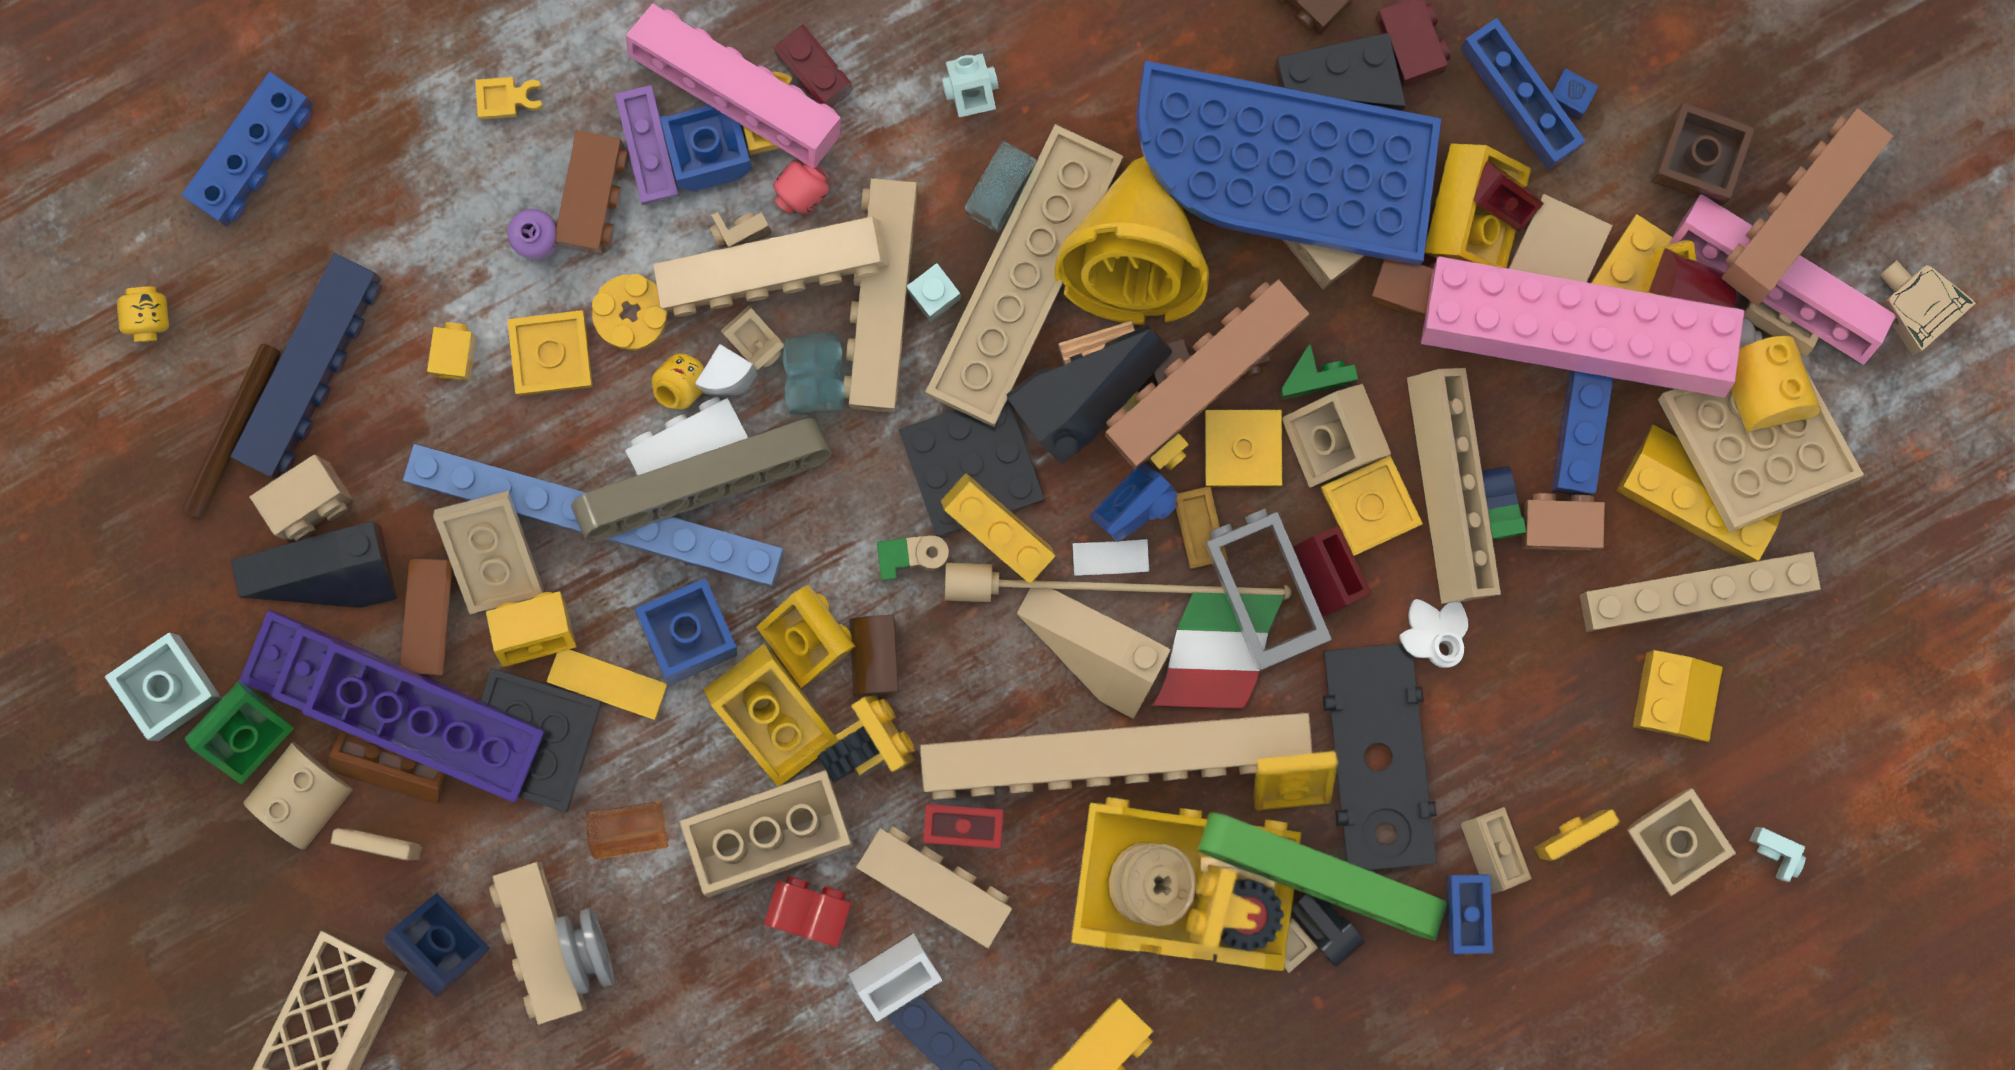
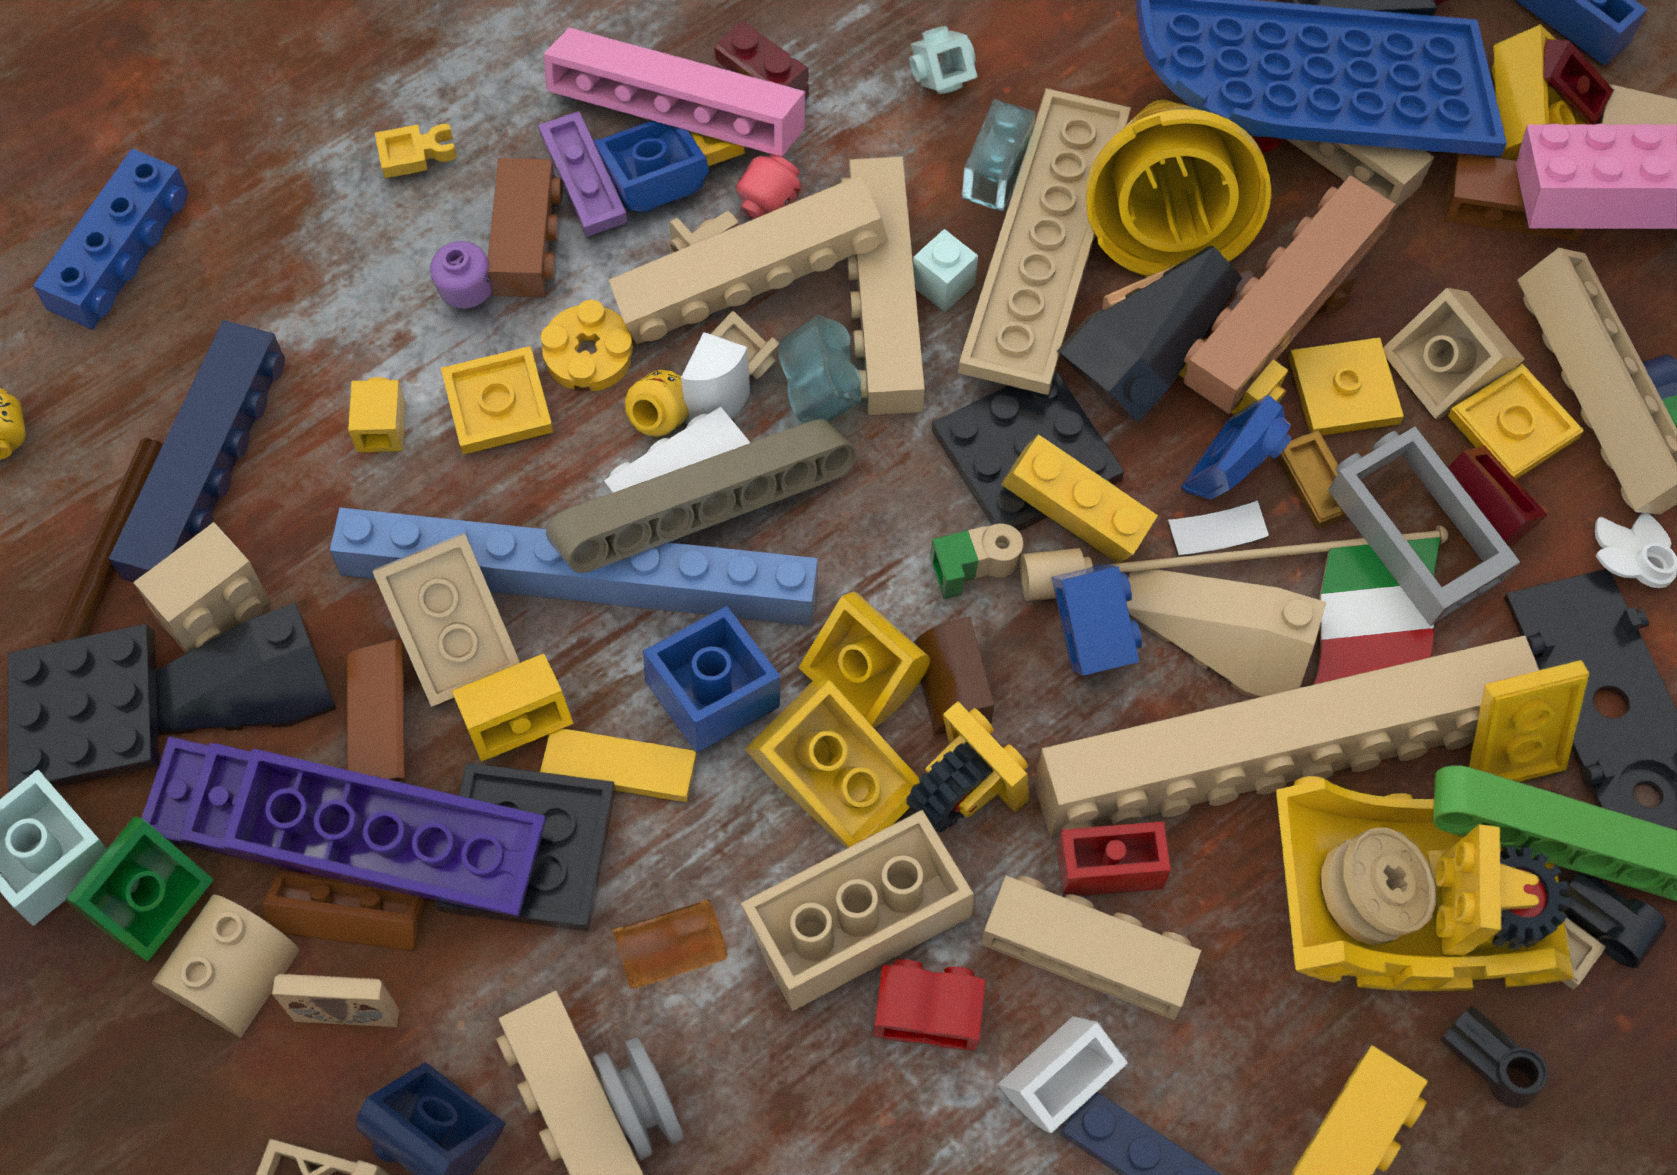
camera: 10 degrees left, 20 degrees down
green slope [1279,344,1358,400] -> none
none -> black plate [8,624,159,791]
none -> blue brick [1051,563,1142,676]
none -> black piece [1441,1006,1548,1108]

